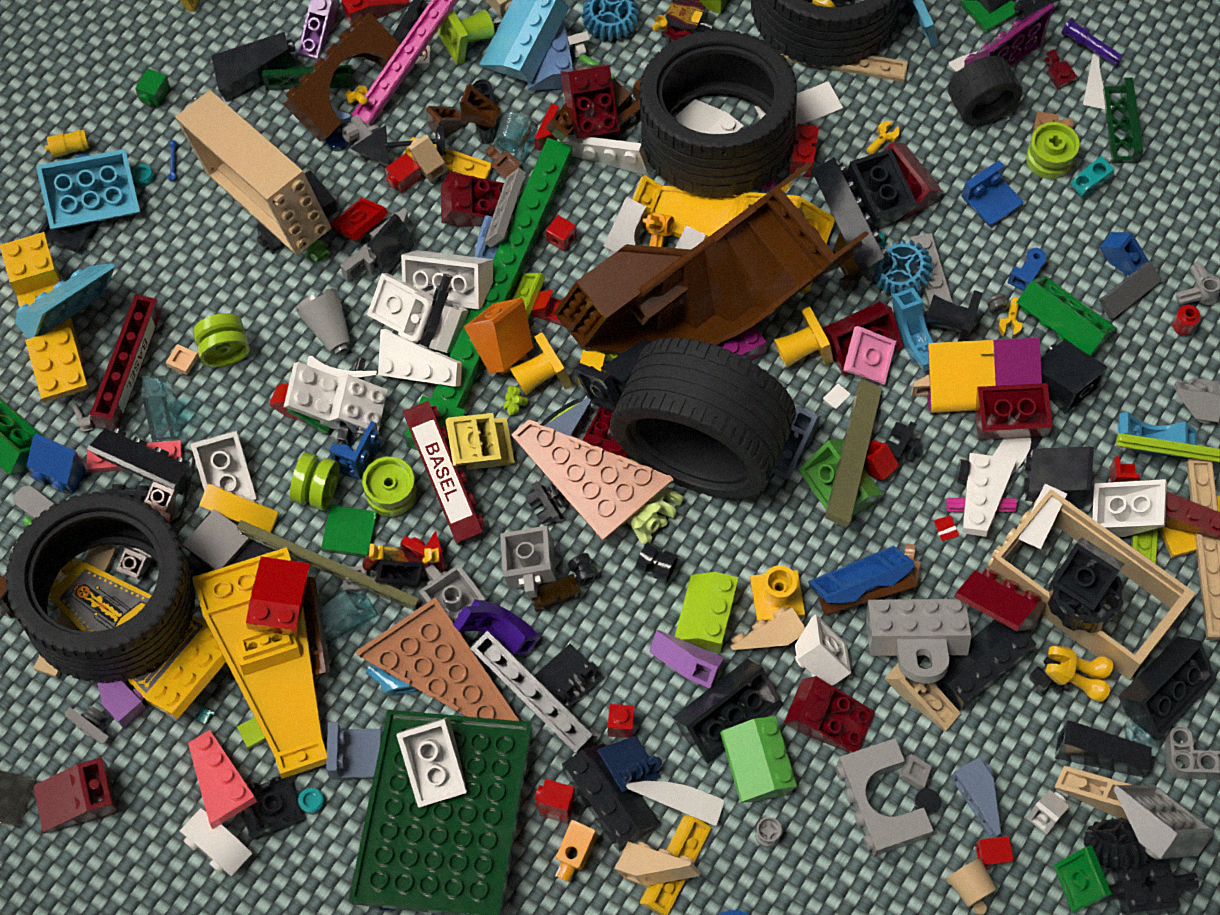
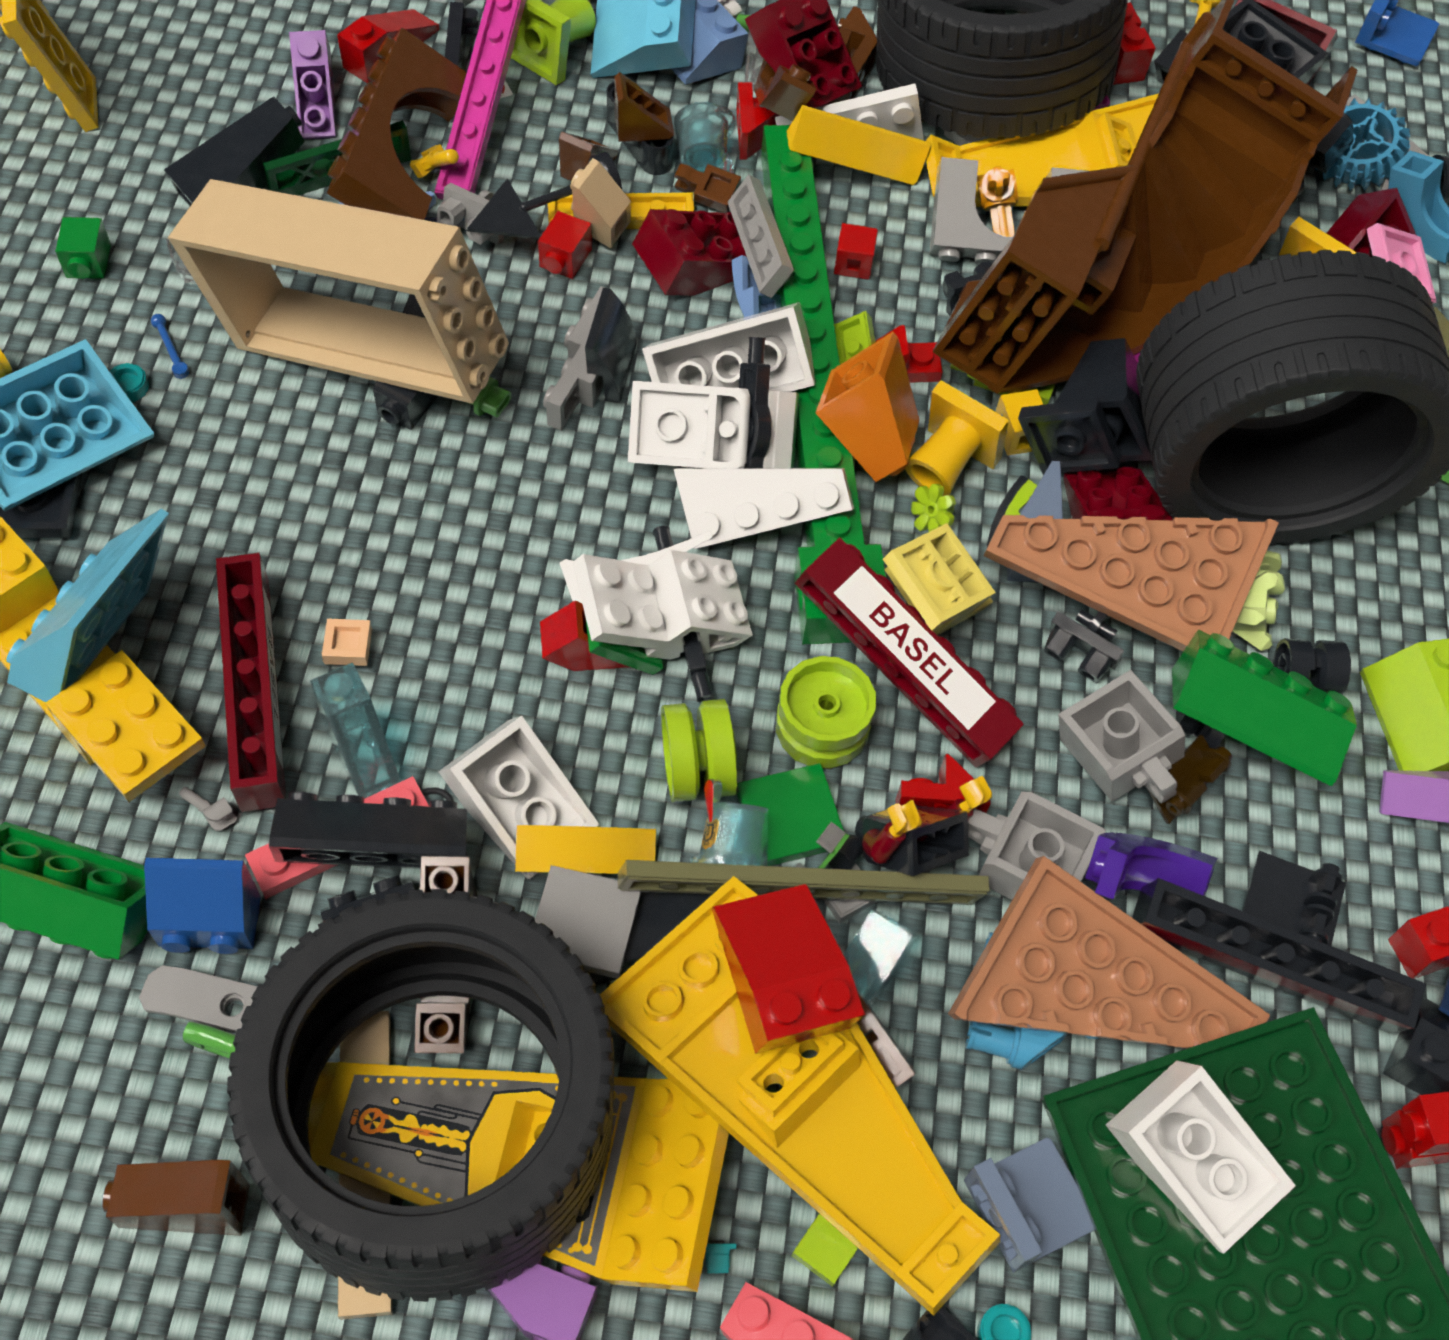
camera: 30 degrees left, 5 degrees down
lime wheel [192,313,250,367] -> none
light grey cone [296,288,351,355] -> none
blue bracket [329,421,381,481] -> none
red plate [330,197,389,241] -> none
none -> clear light blue hat [690,779,768,866]
none -> yellow slope [787,105,930,185]
none -> piece [795,822,863,870]
none -> green slope [1172,629,1357,787]

